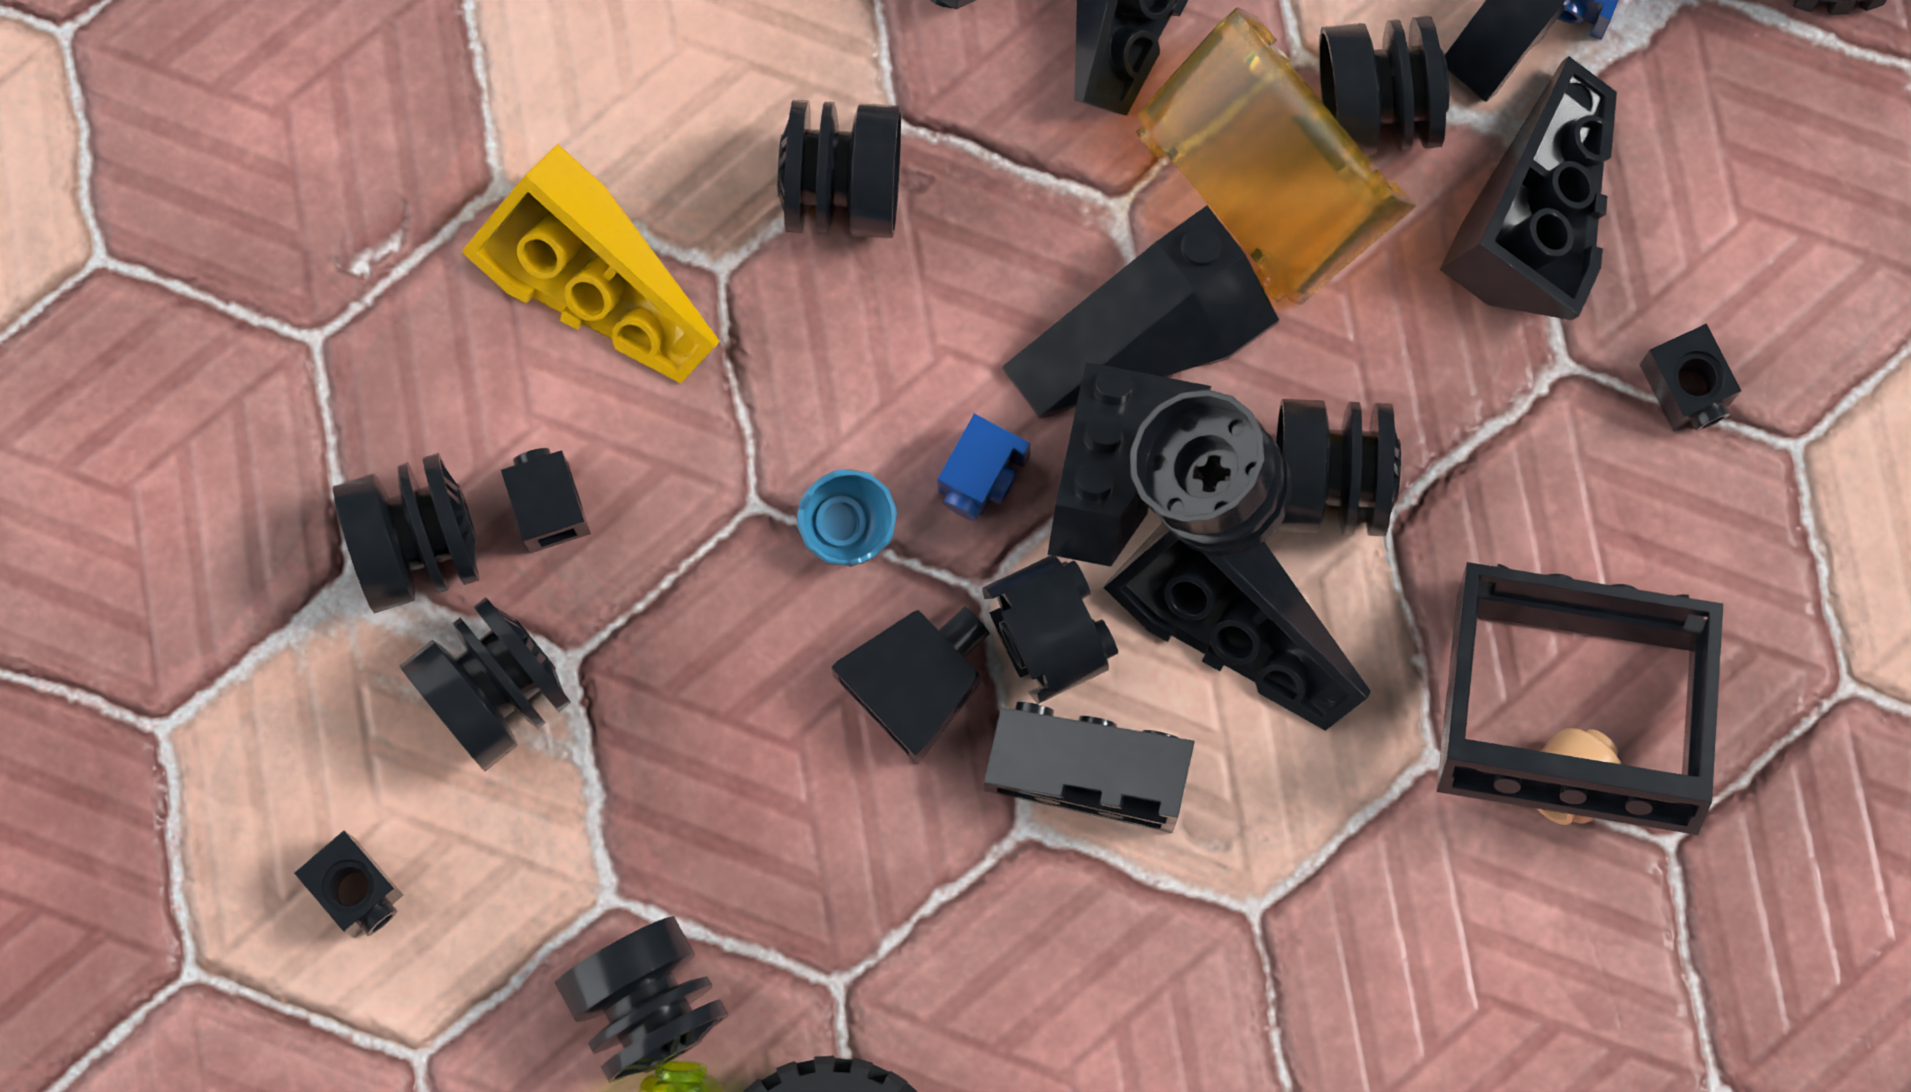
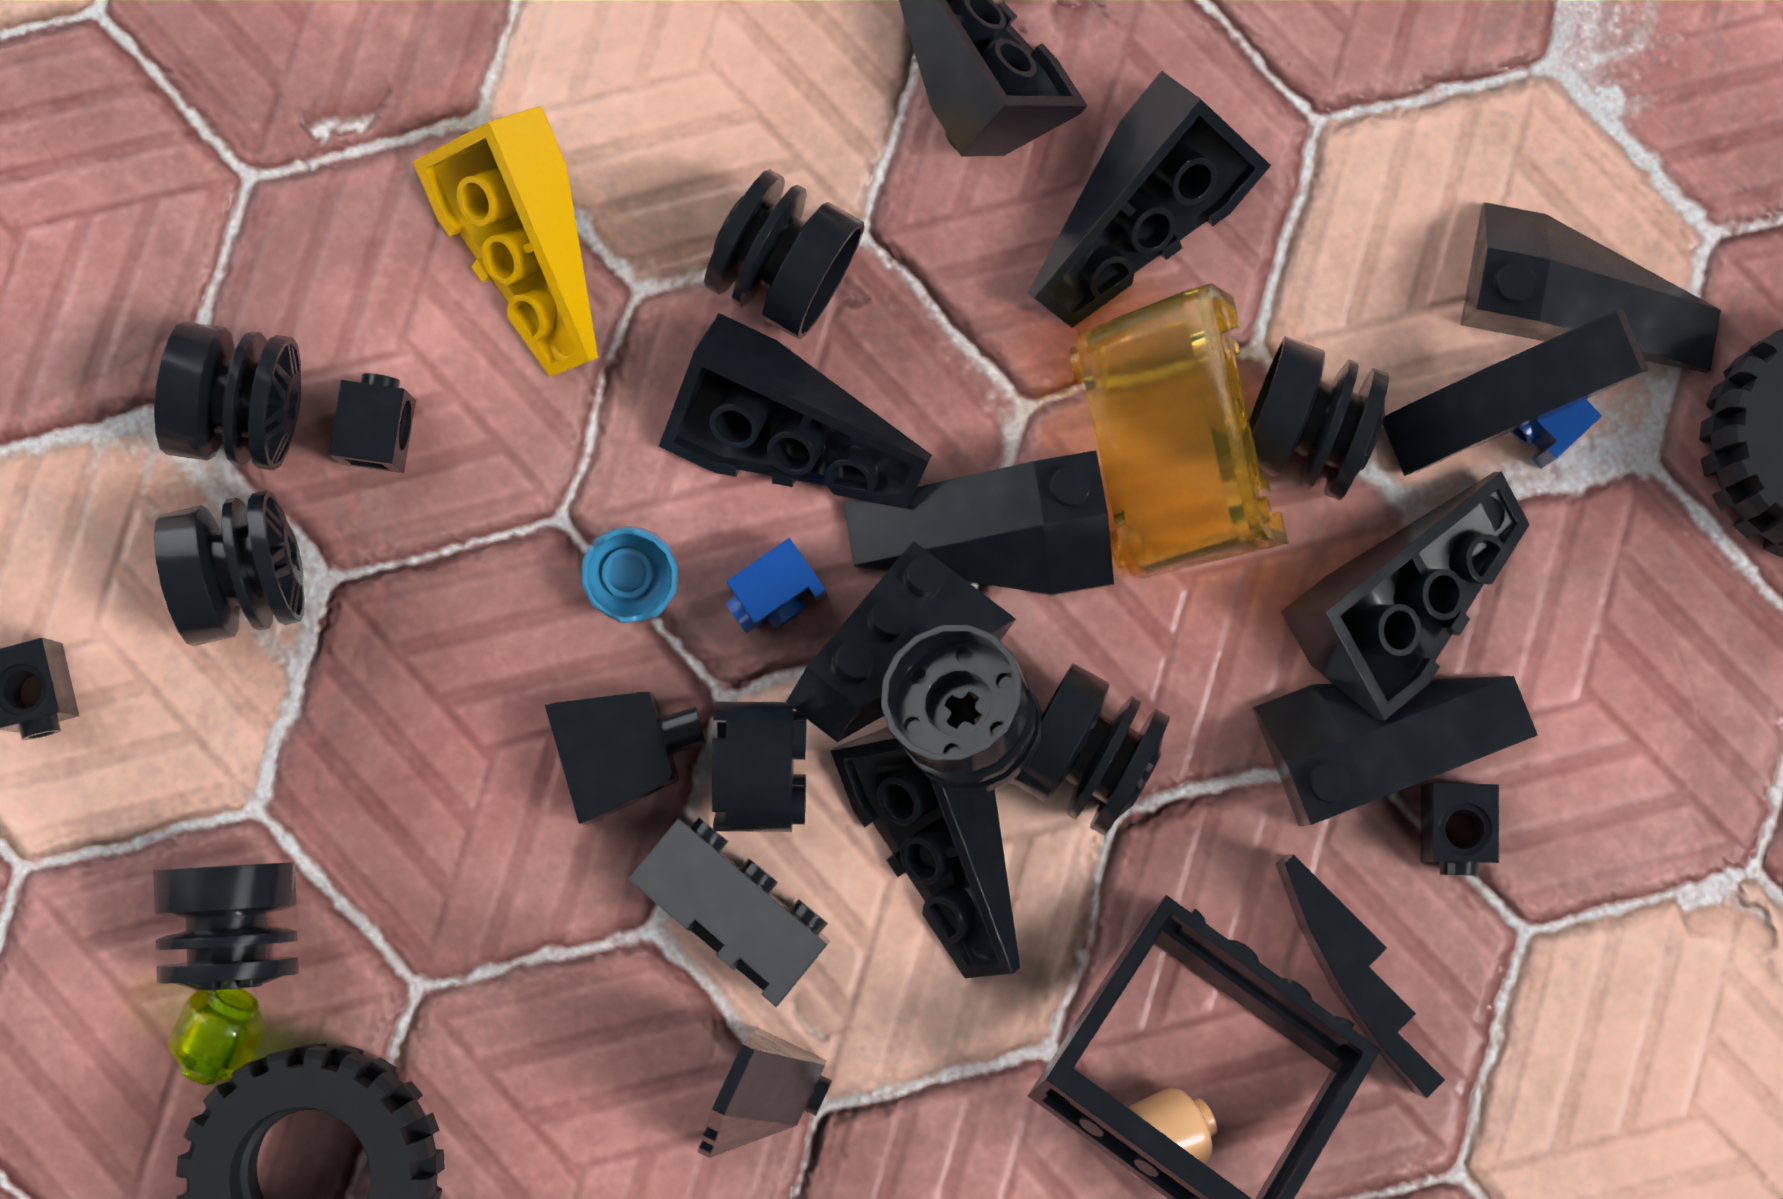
camera: 25 degrees right, 5 degrees up
none -> black wedge [659,313,932,508]
none -> black wedge [698,1027,832,1158]
none -> black wedge [1252,676,1538,826]
none -> black slope [1276,854,1445,1098]

